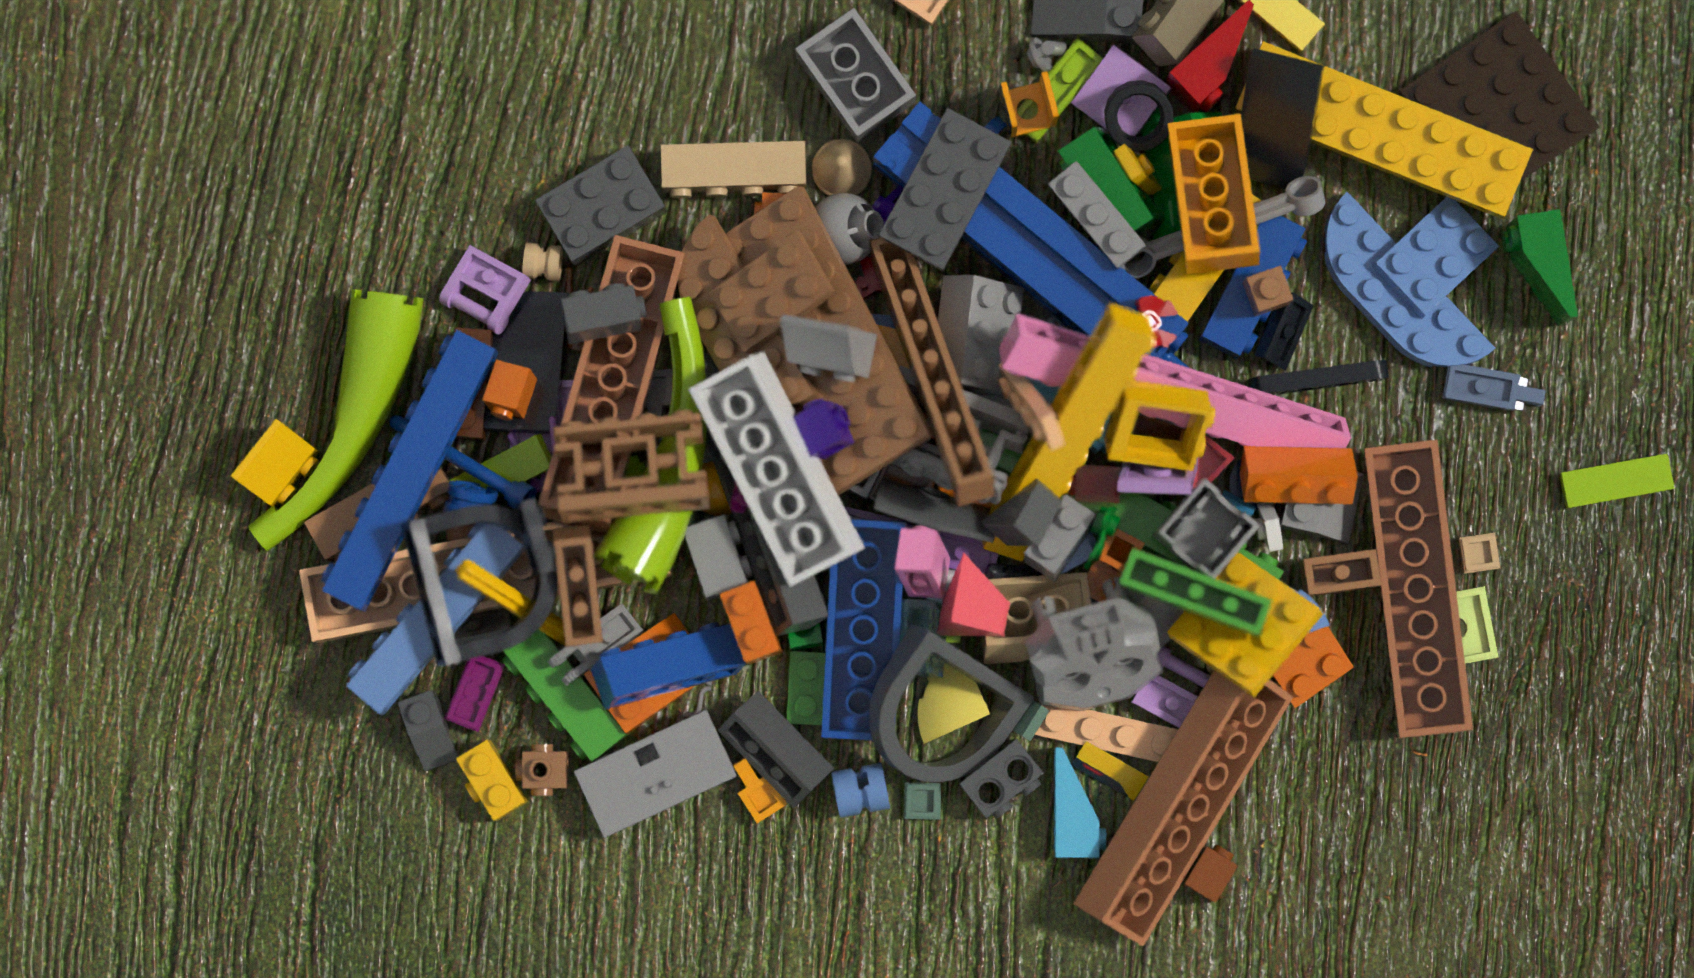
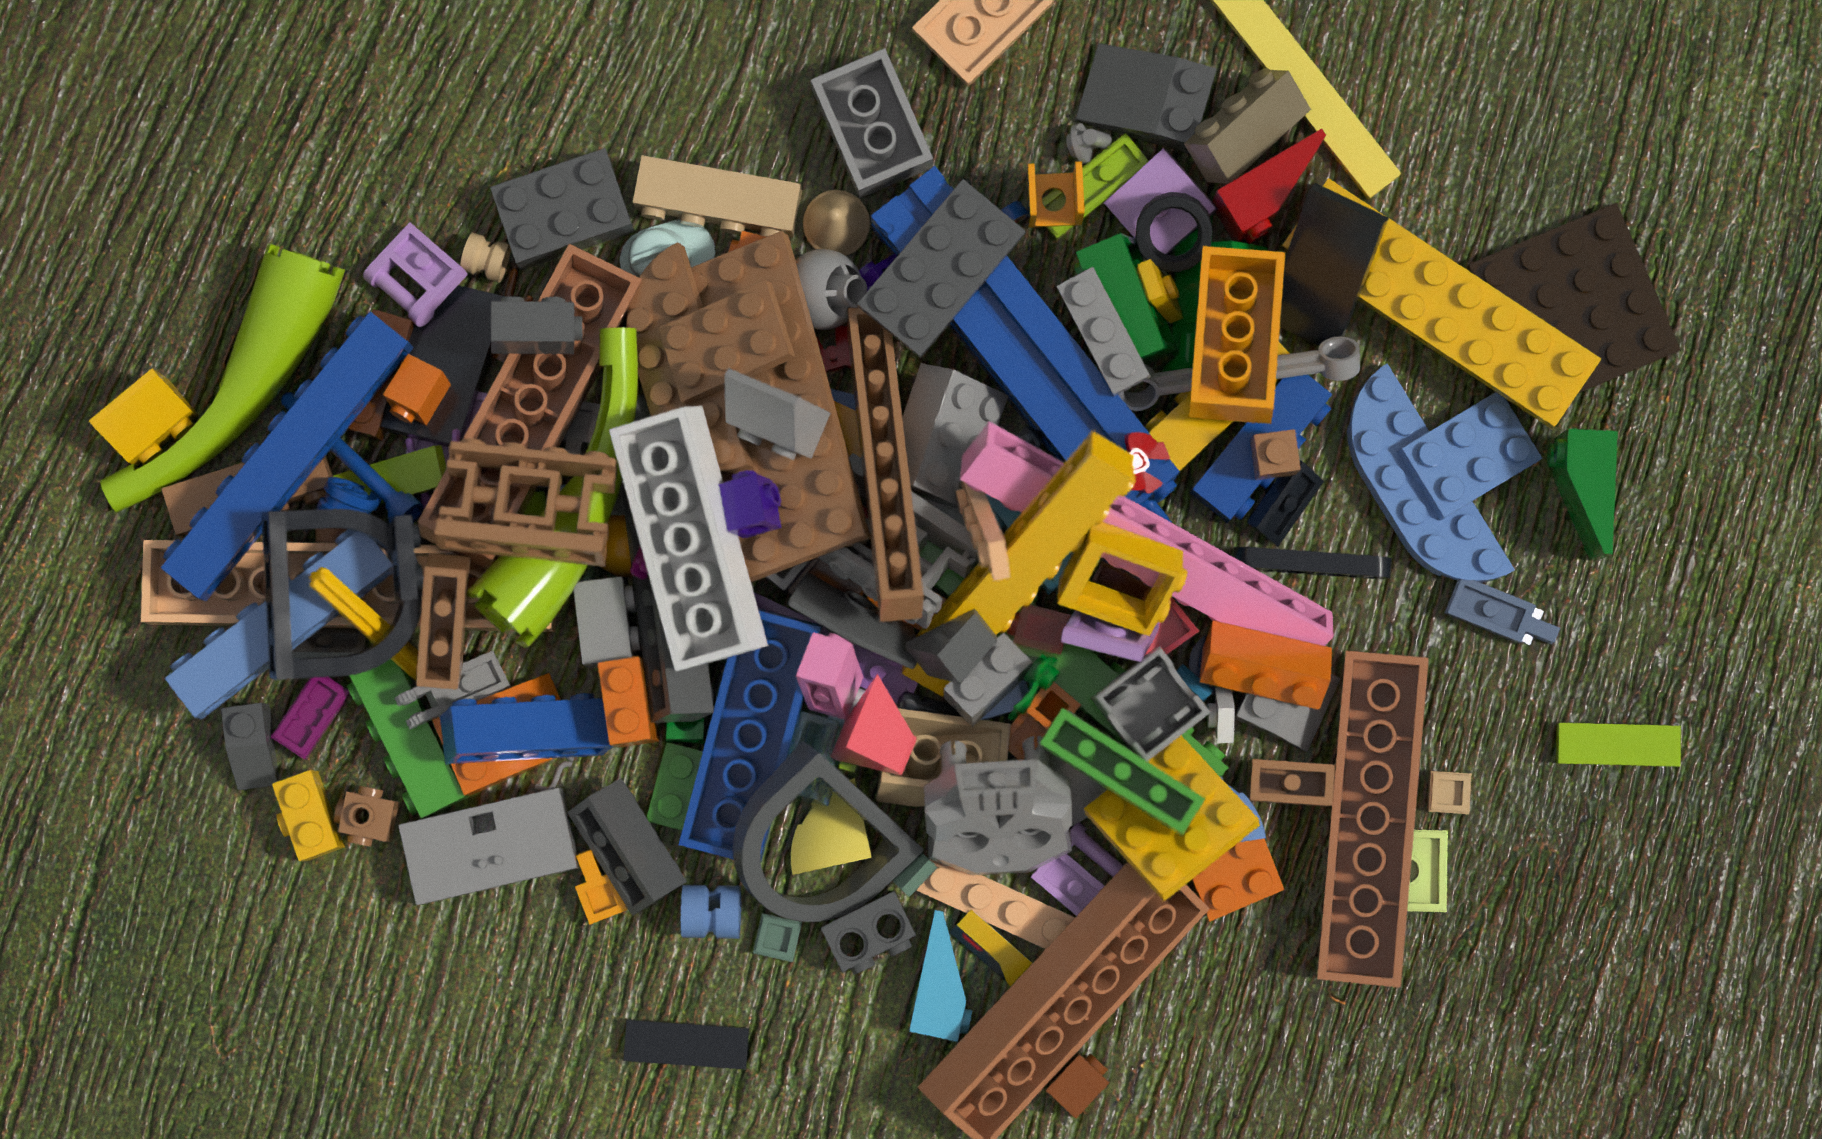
camera: 10 degrees right, 0 degrees up
none -> light aqua piece [620,220,715,278]
none -> black tile [623,1019,750,1070]

